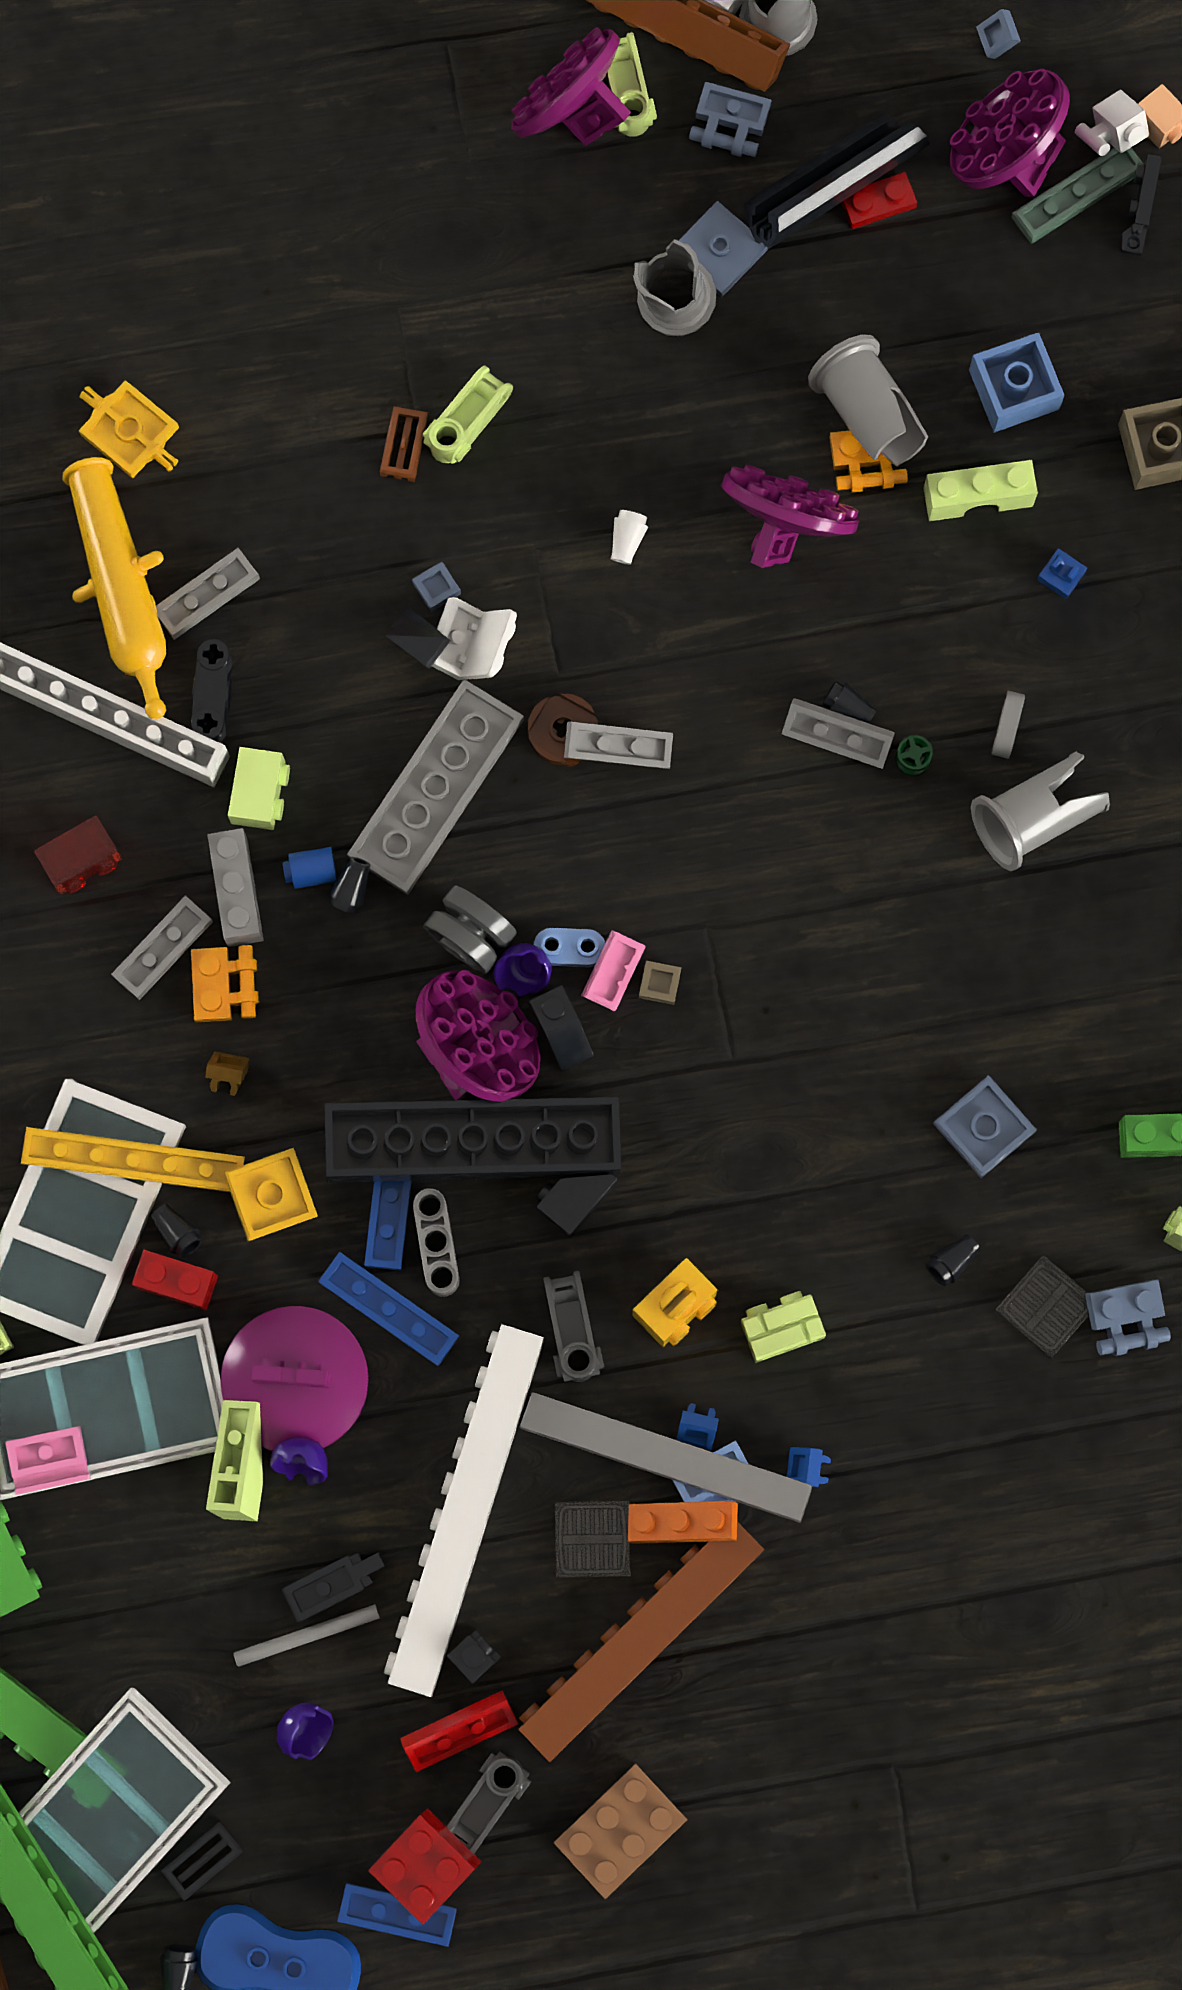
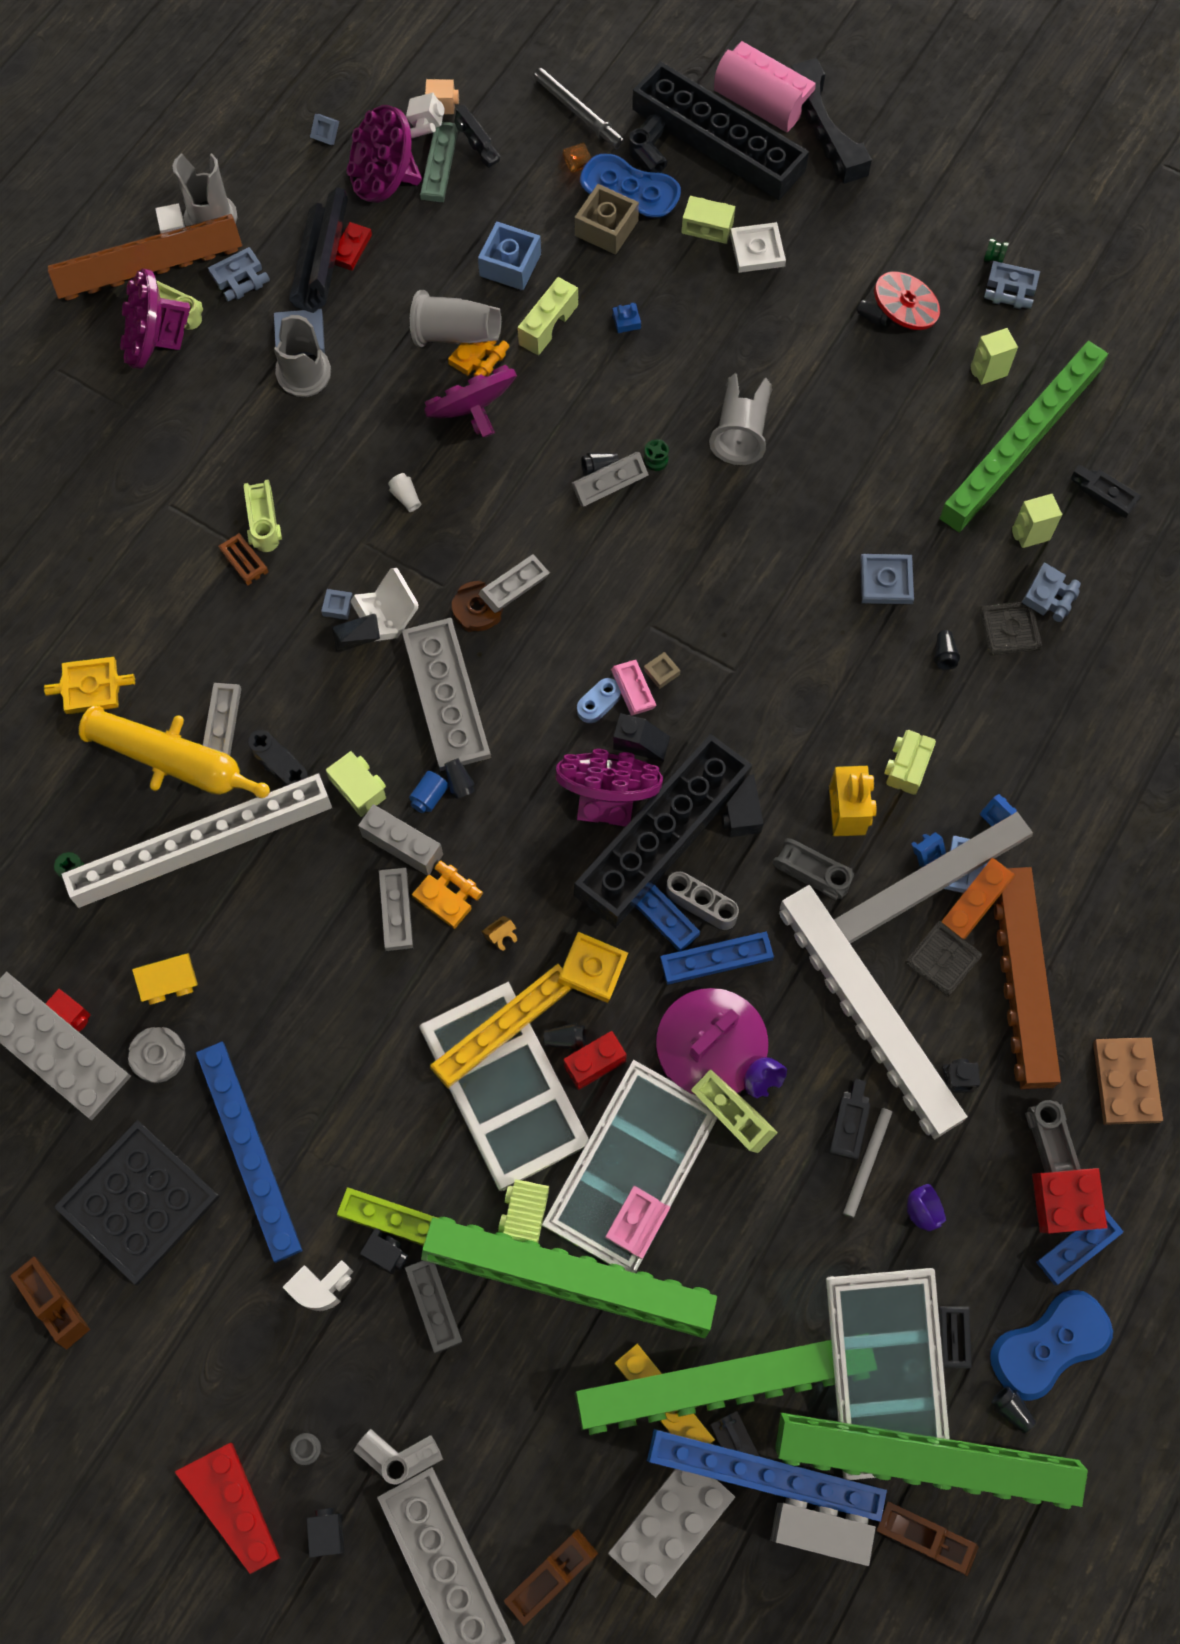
camera: 50 degrees left, 10 degrees down
clear red brick [34,815,122,895] -> none
red plate [400,1690,518,1772] -> none
dark grey wheel [423,885,517,974] -> none
dark purple hair [493,943,552,997] -> none
light grey beam [991,690,1025,759] -> none

